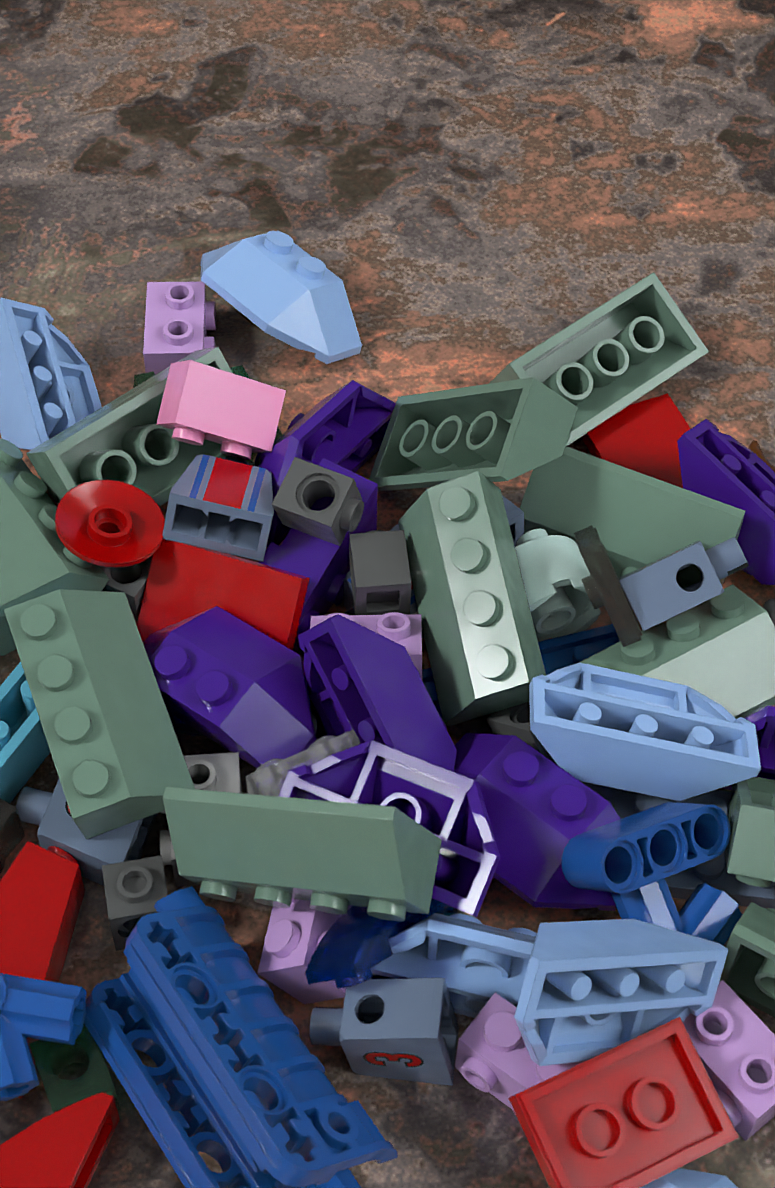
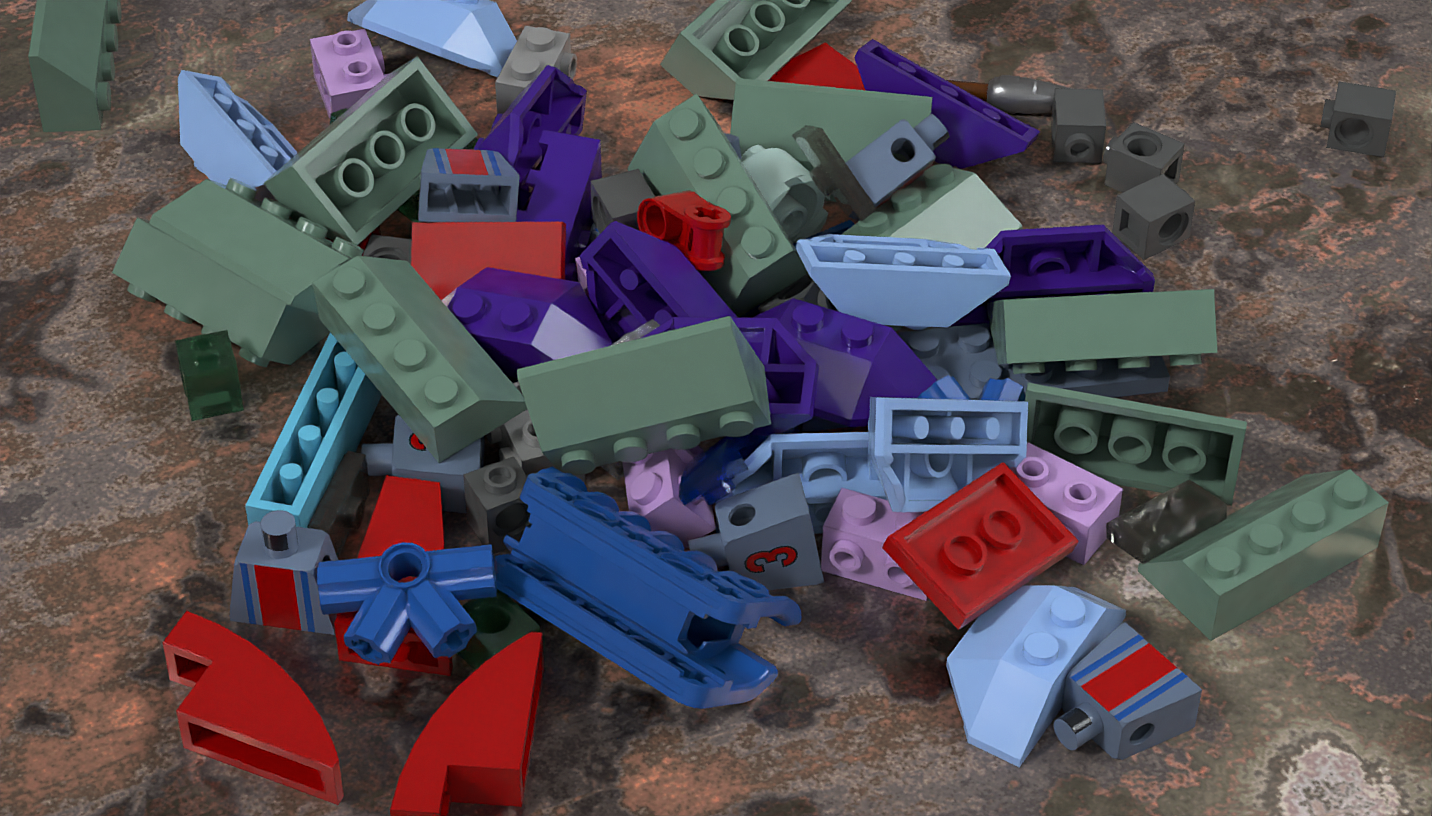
camera: 15 degrees left, 10 degrees down
red dish [55,480,165,567] -> none
bright pink brick [156,360,286,460] -> none
dark grey brick [271,457,364,546] -> none
sand green slope [369,377,578,492] -> none
blue beam [562,802,730,894] -> none
none -> light grey brick [495,26,577,115]
none -> red piece [637,190,731,271]

